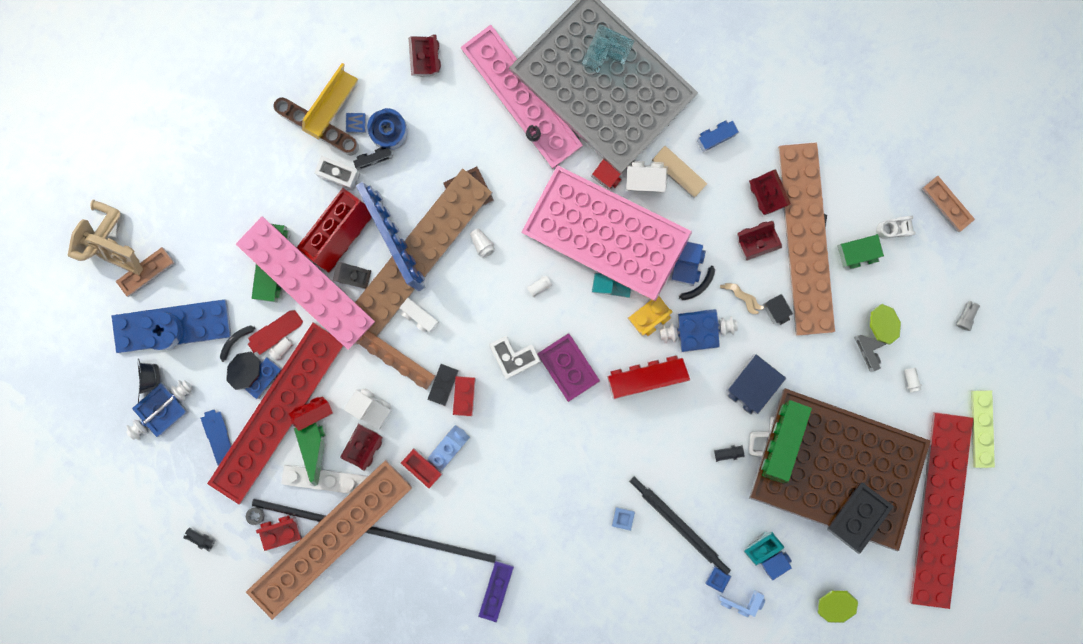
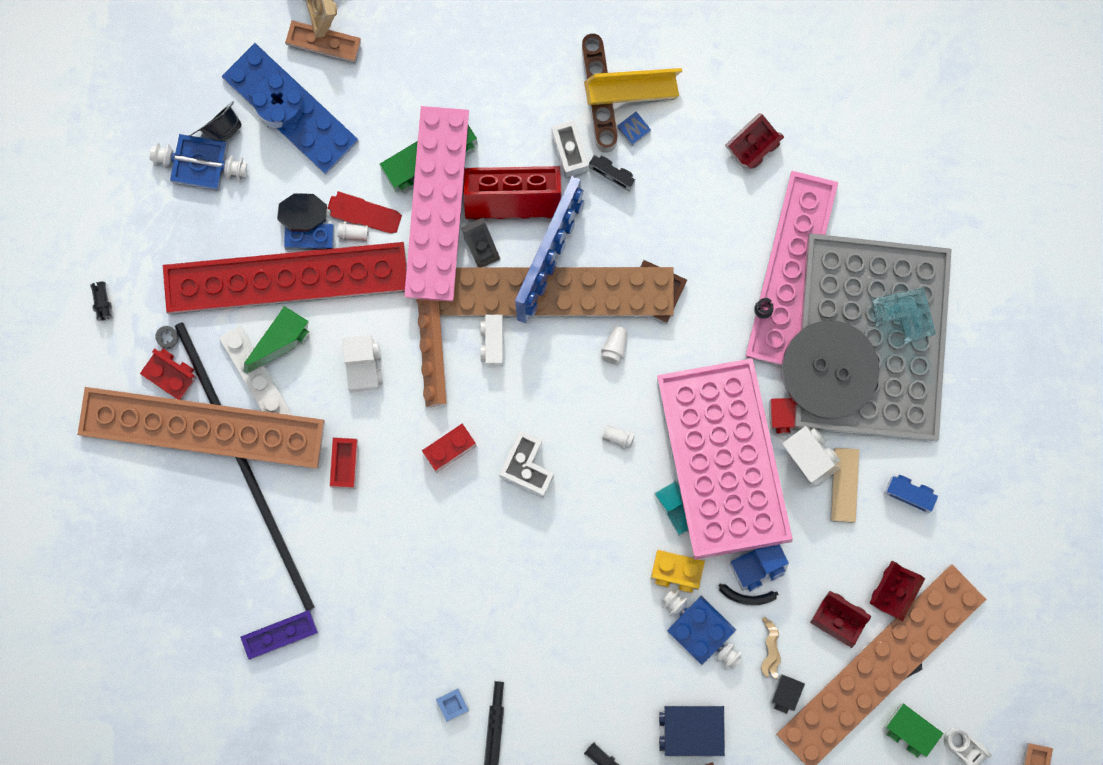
camera: 50 degrees right, 5 degrees down
blue piece [200,409,231,466] -> none
black piece [220,325,256,362] -> none
red piece [288,396,333,431] -> none
dark red bracket [340,423,383,471] -> none
blue brick [367,108,408,150] -> none
black plate [427,364,459,406] -> none
light blue bracket [428,425,470,471] -> none
magenta plate [537,333,600,402] -> none
red slope [607,355,690,399] -> none
none -> dark grey plate [781,320,879,419]

